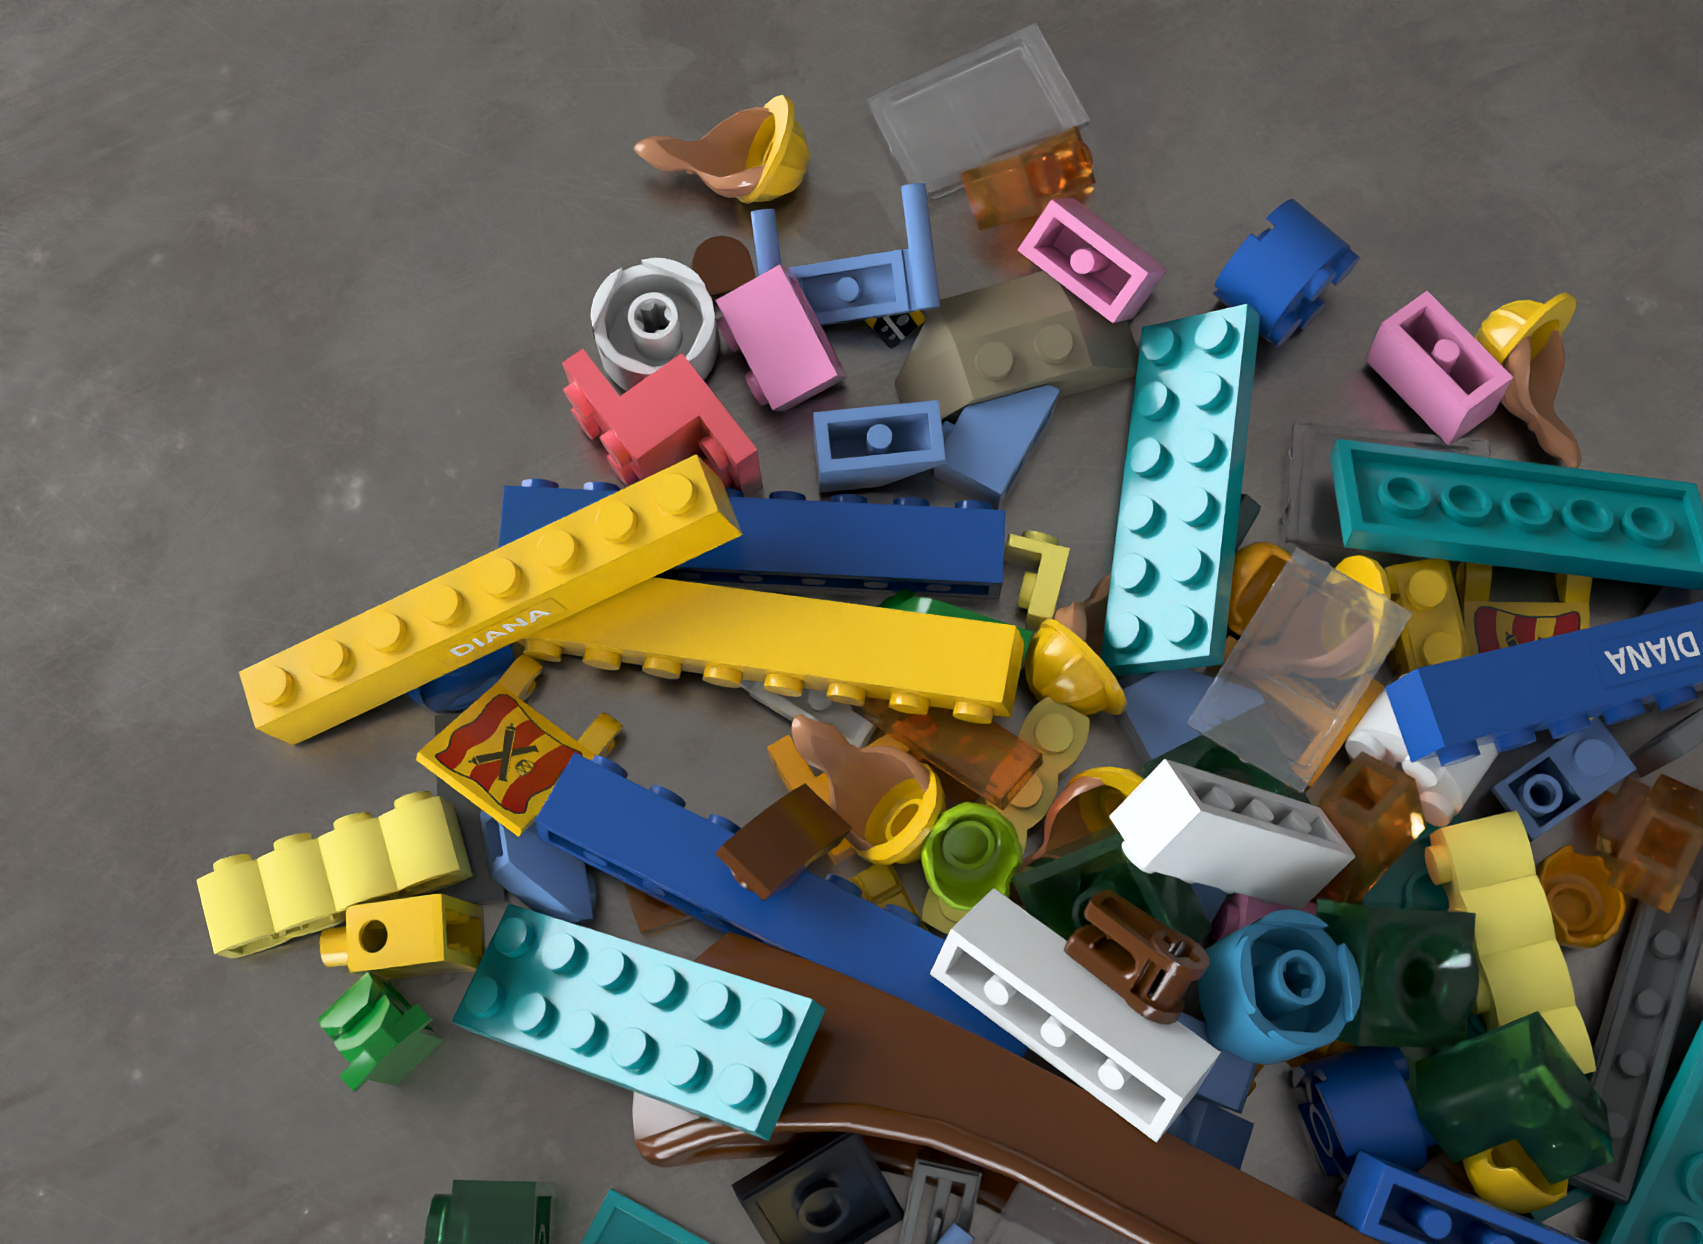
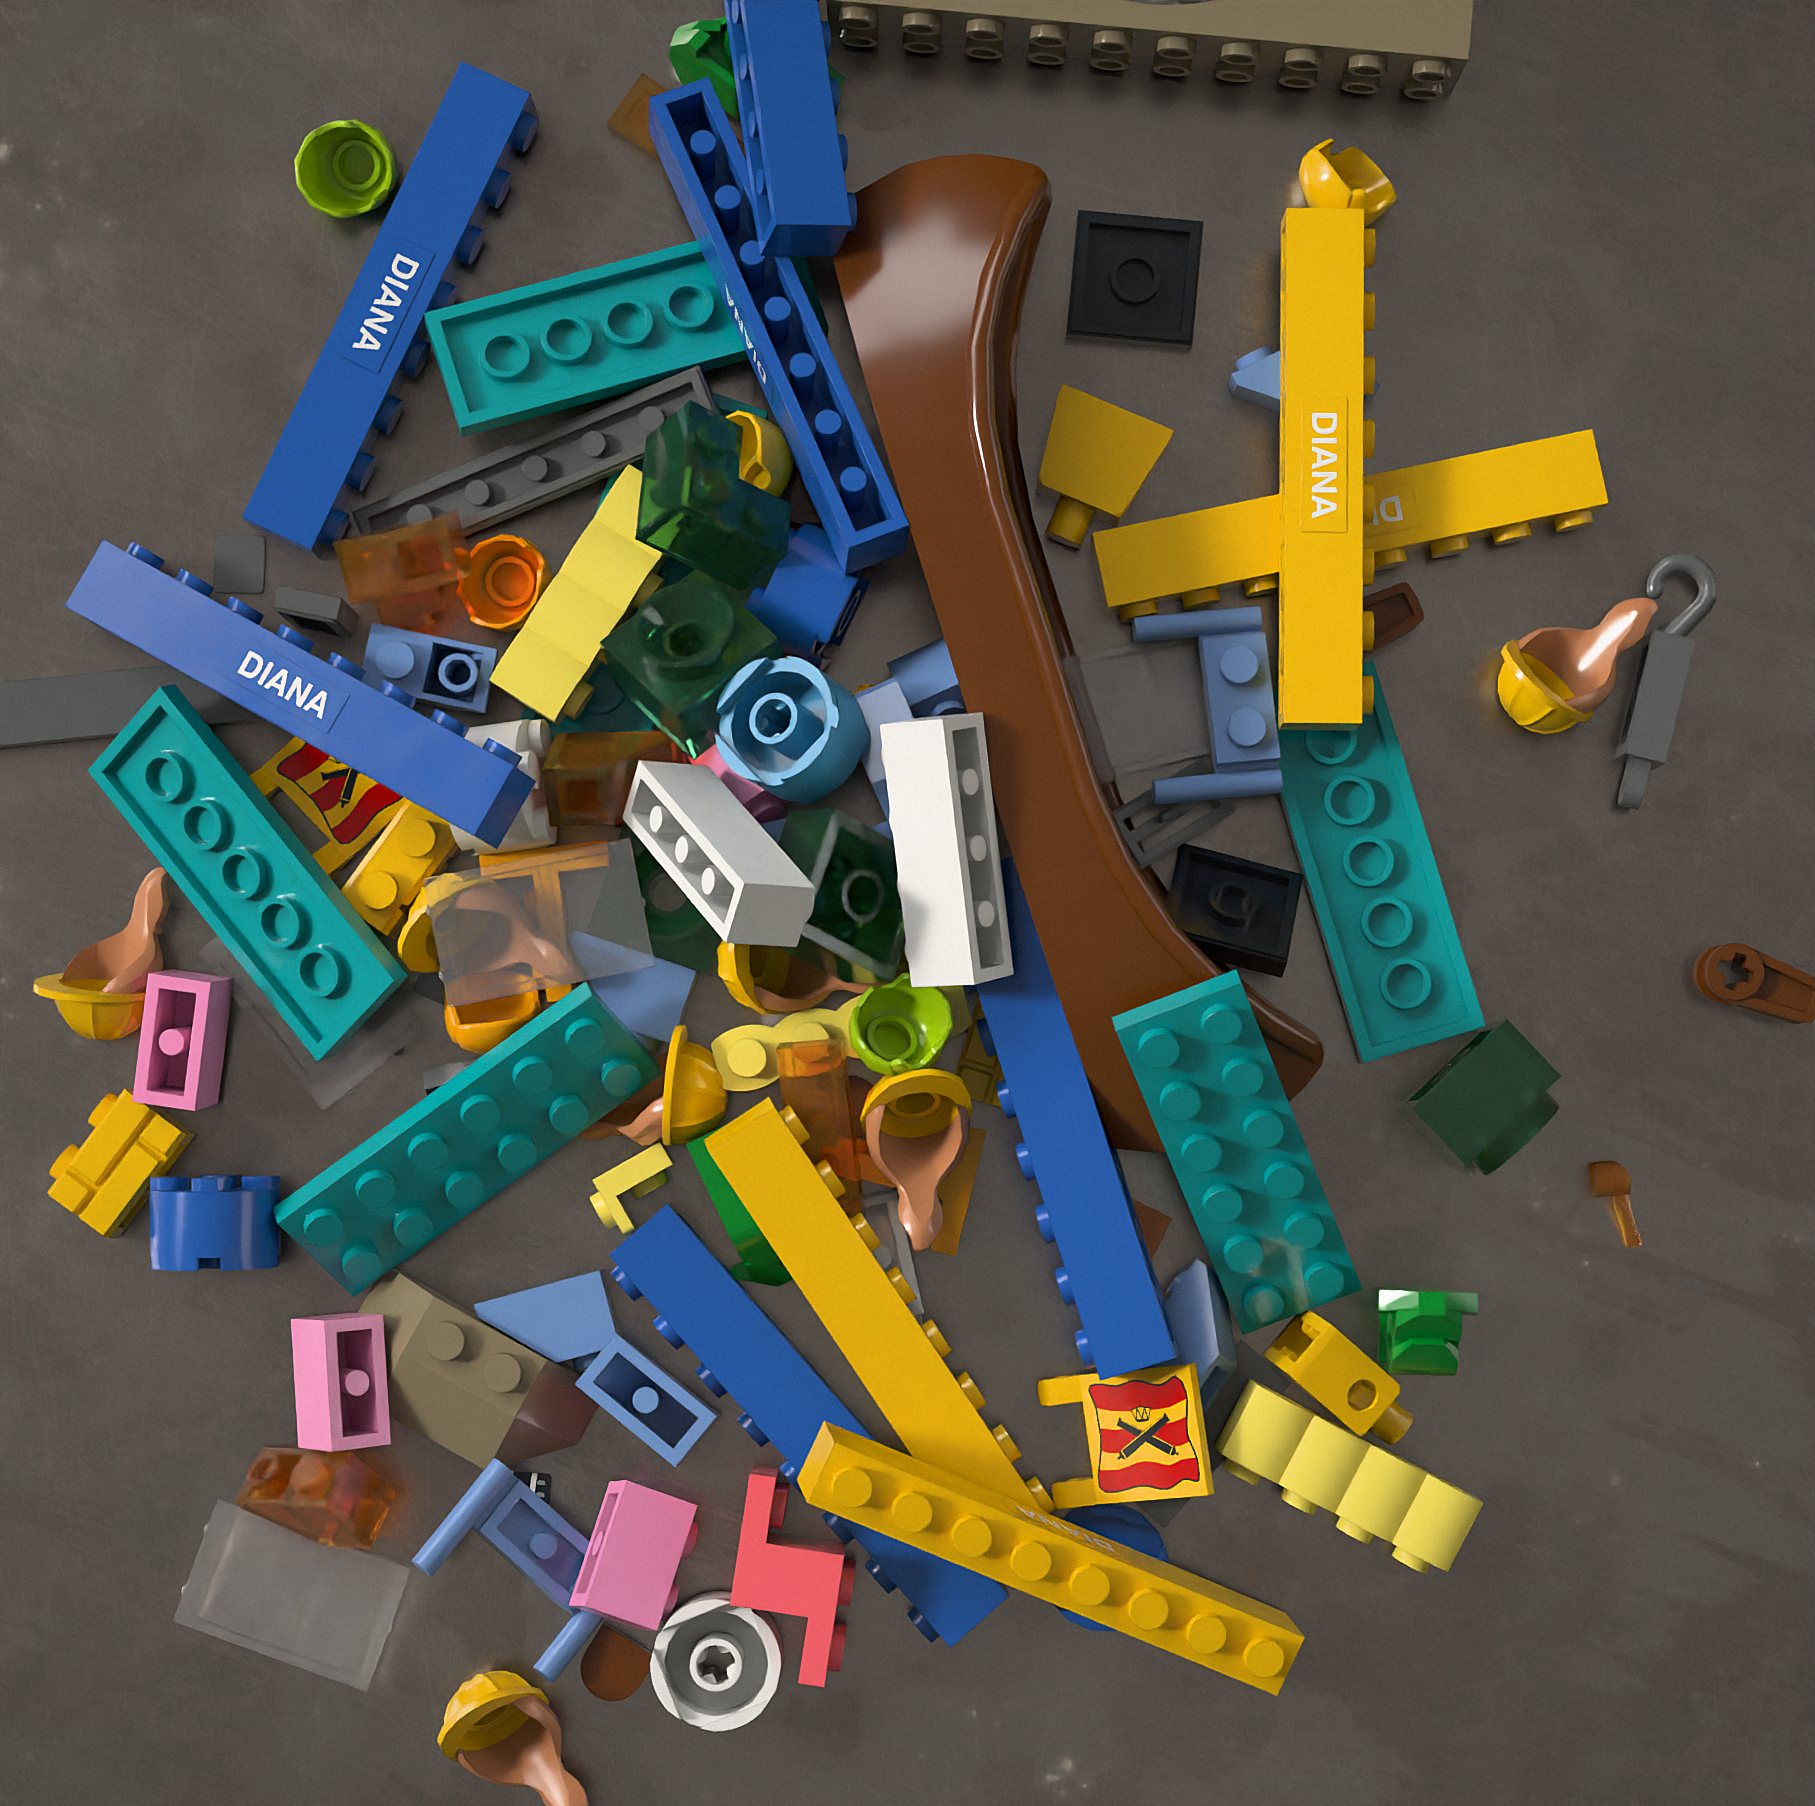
camera: 135 degrees left, 10 degrees up
reddish brown slope [715,783,852,901] -> none
reddish brown piece [1063,889,1210,1024] -> none
none -> yellow brick [47,1089,195,1239]

